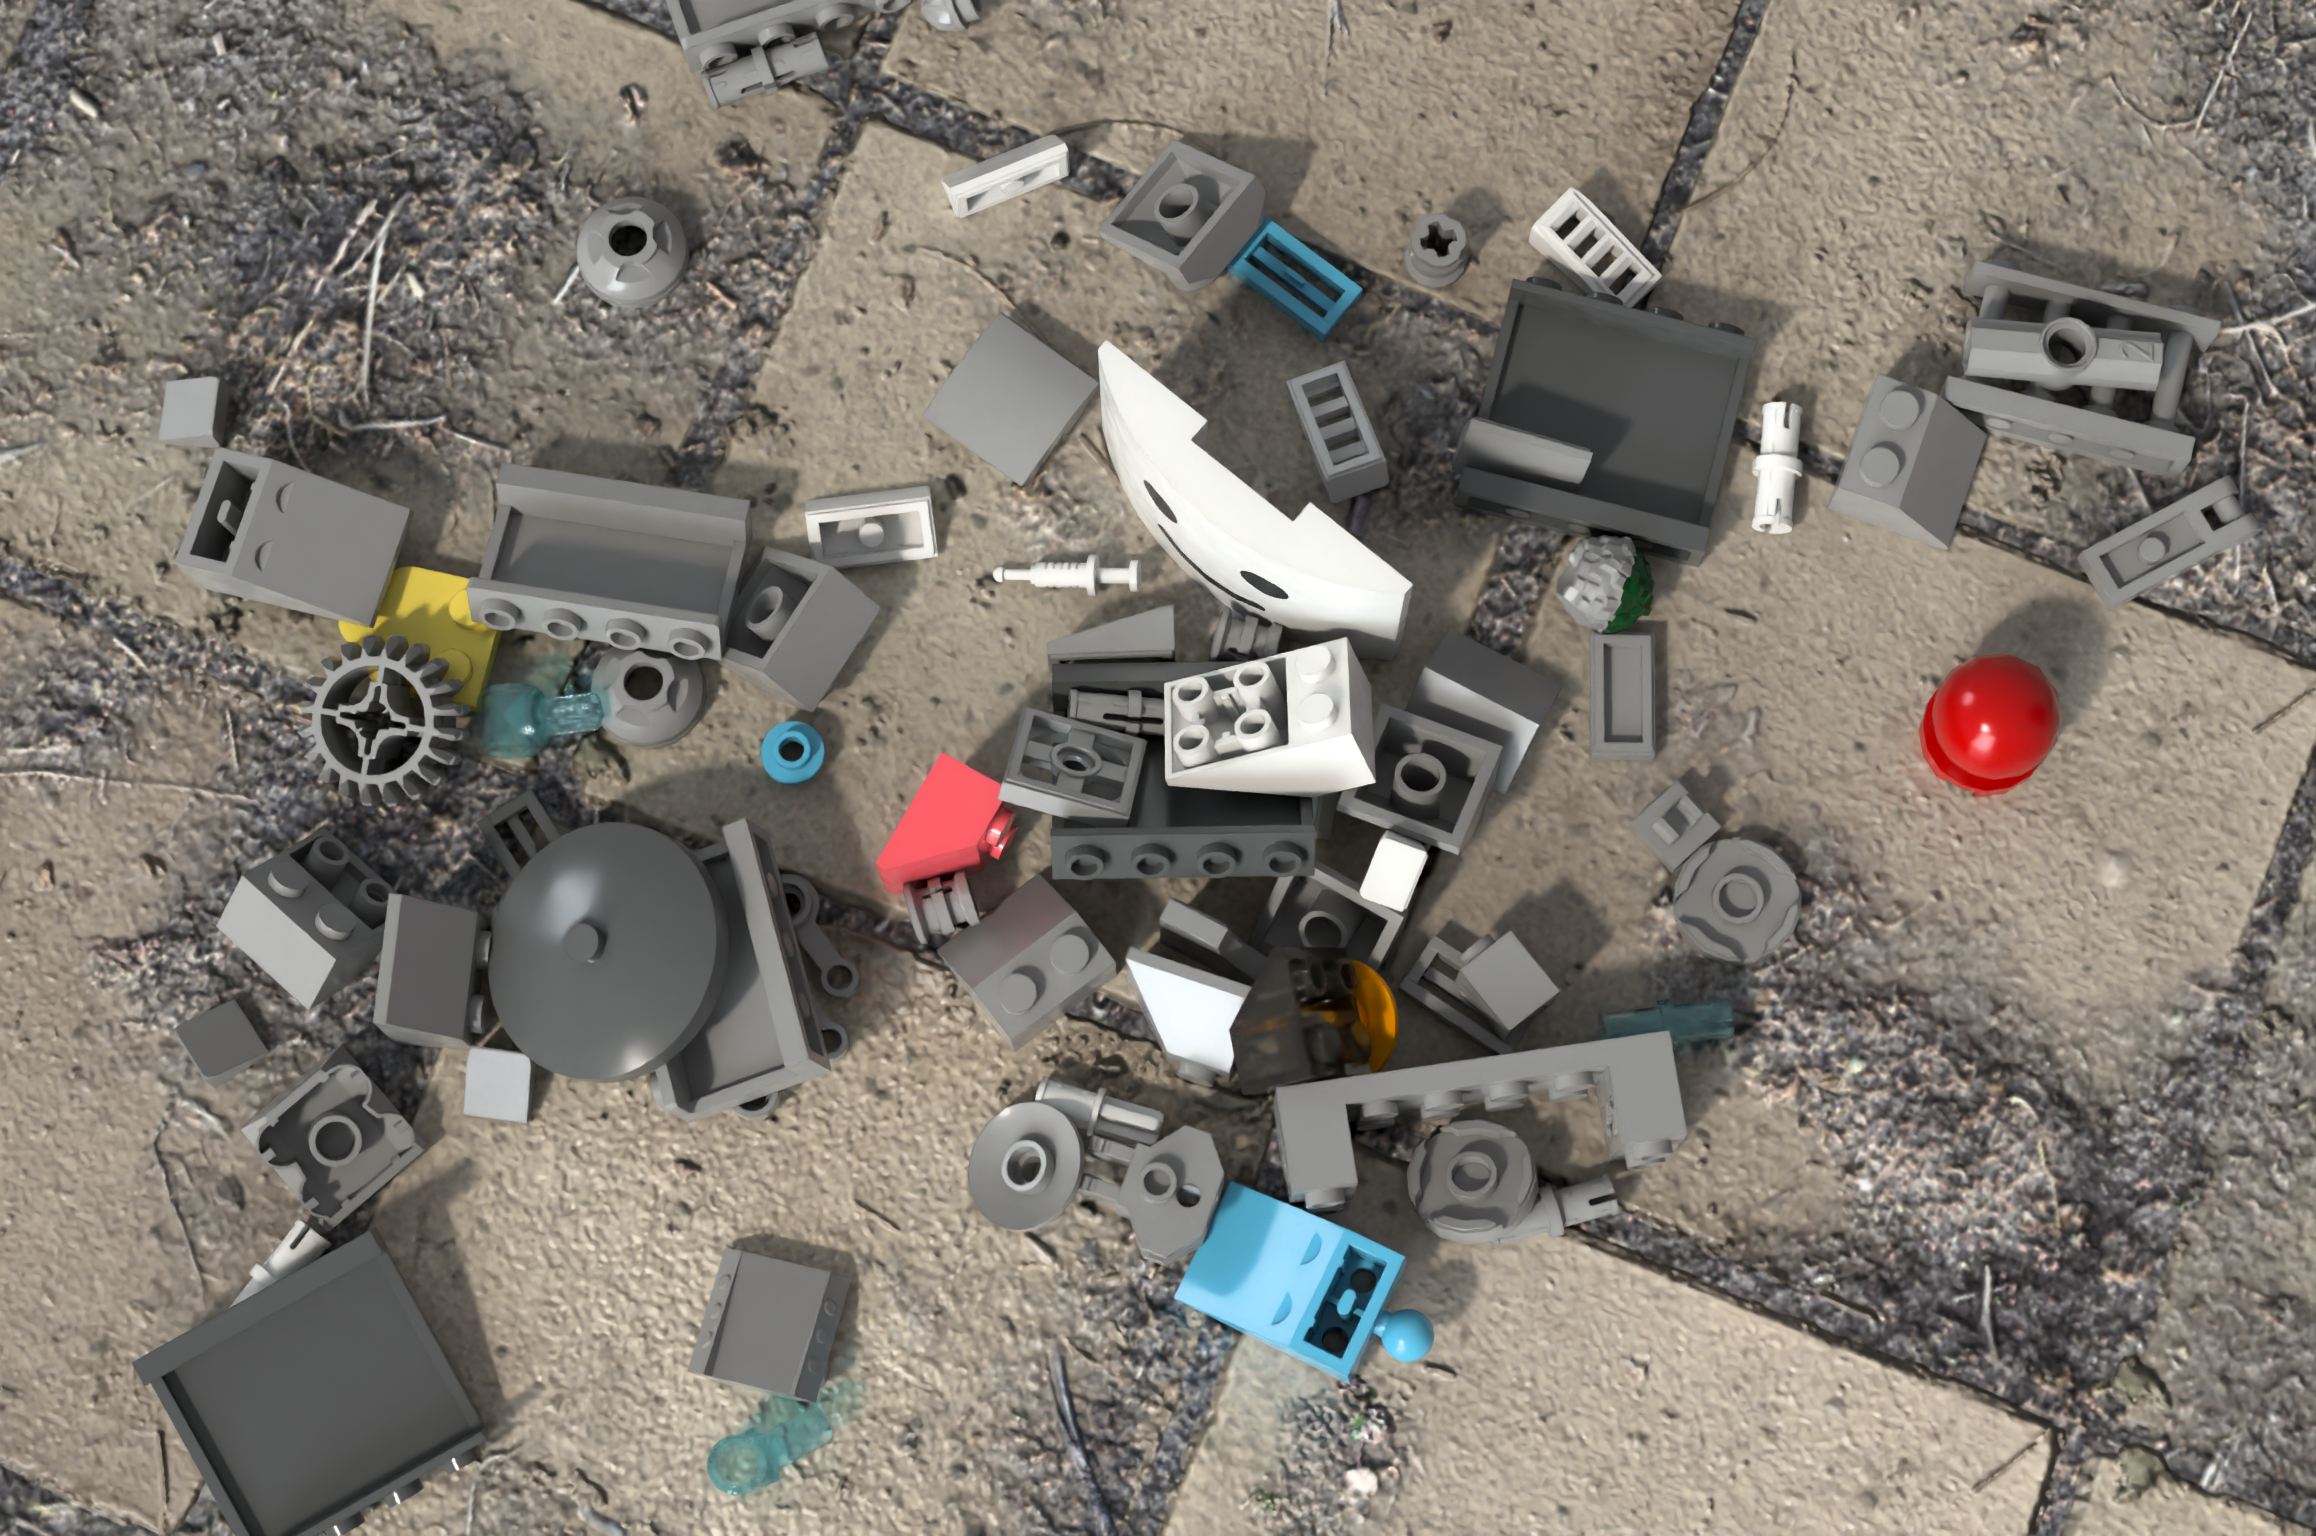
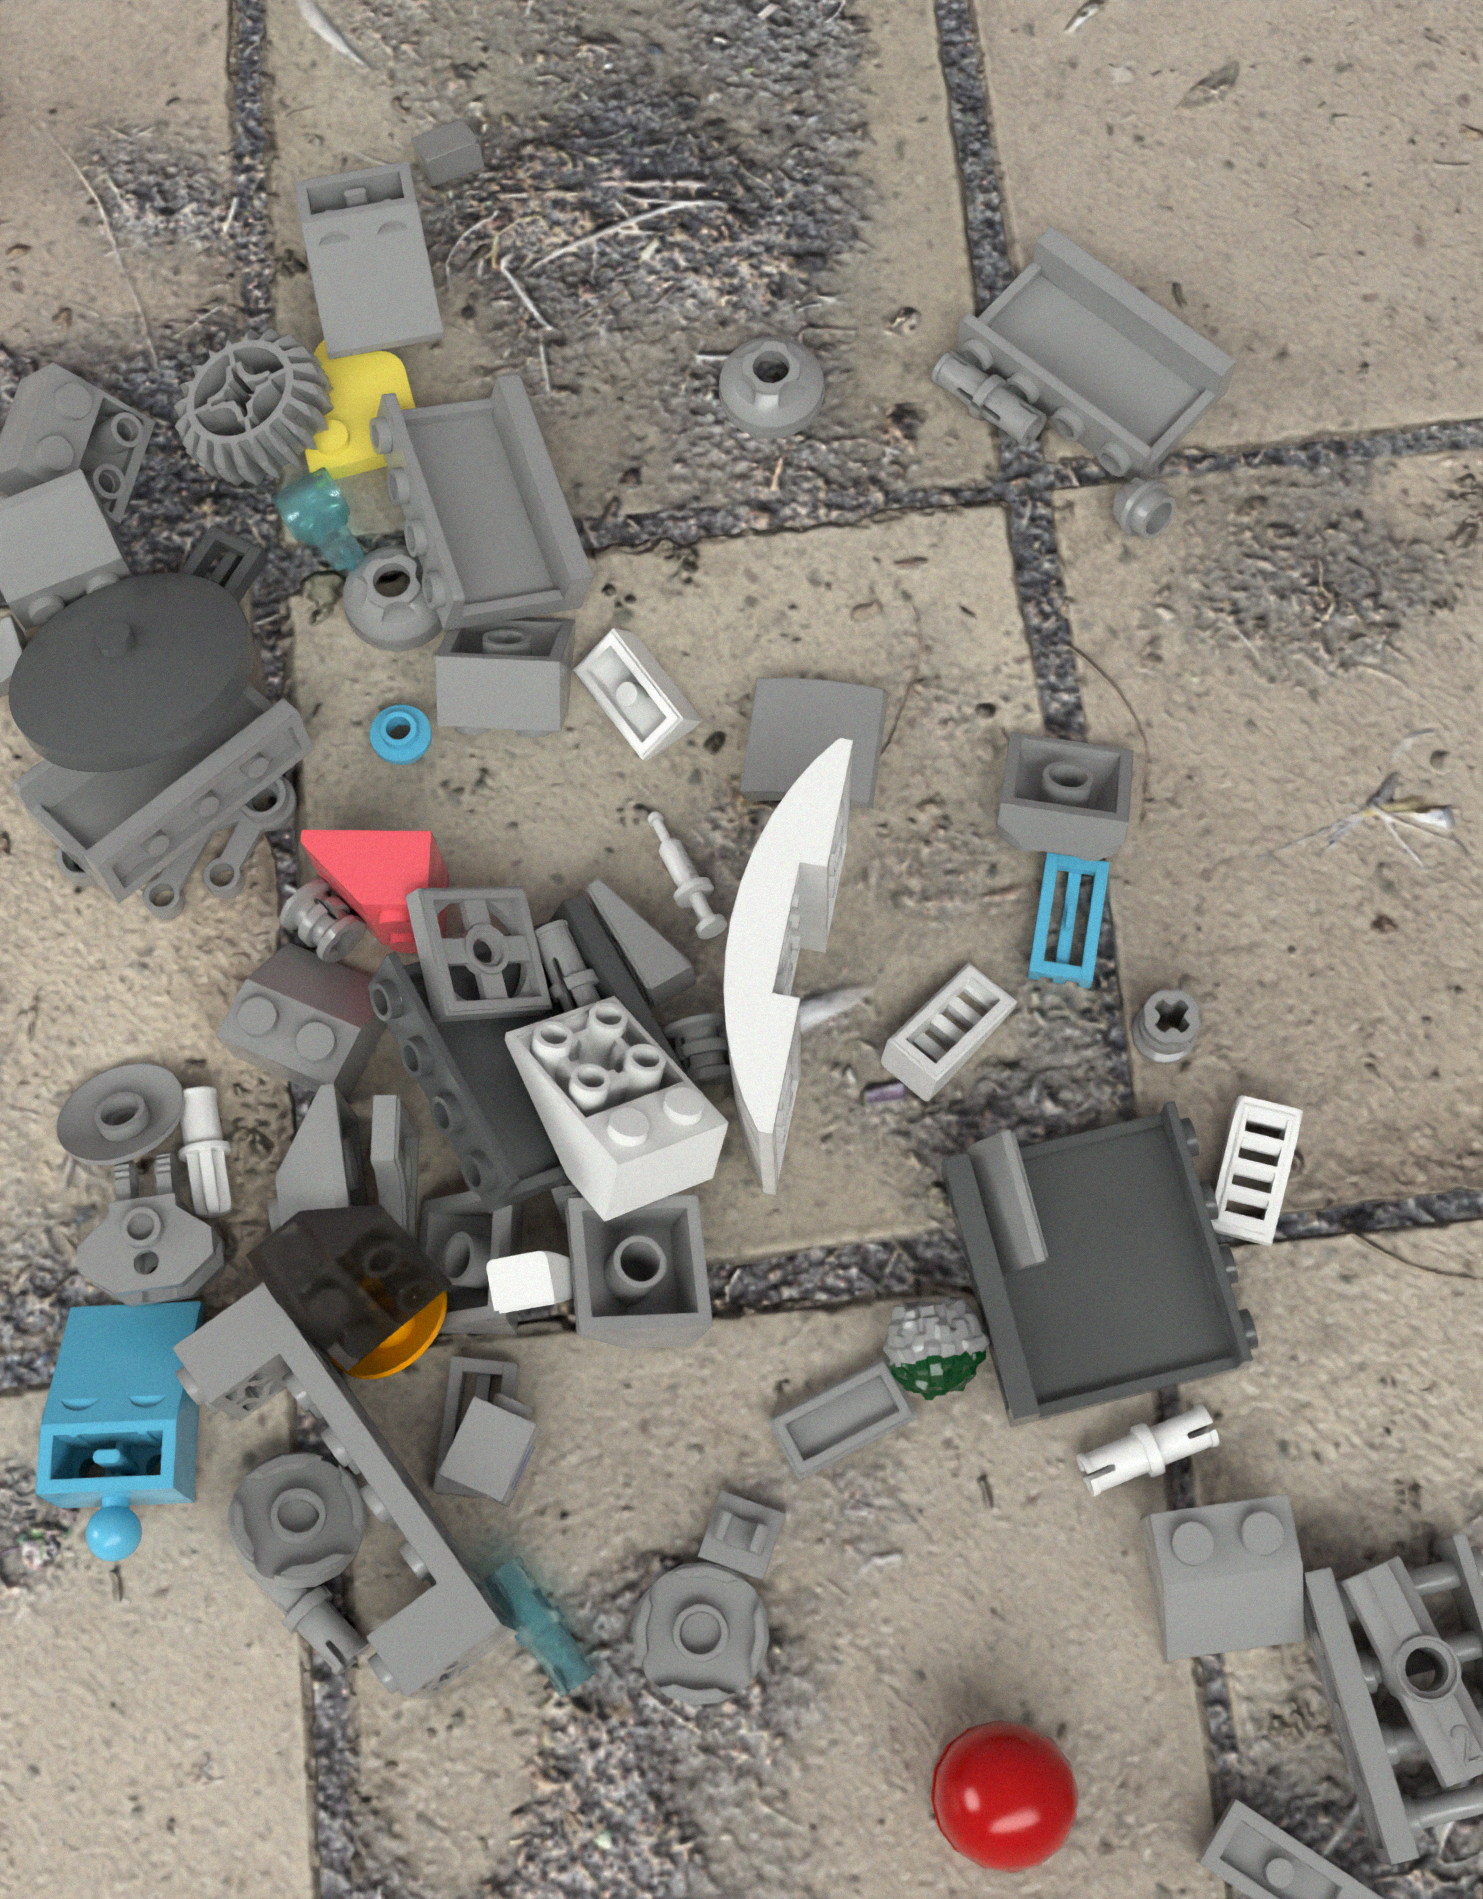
camera: 65 degrees right, 5 degrees down
white slope [941,135,1070,218] -> none
light grey slope [1404,628,1563,797] -> none

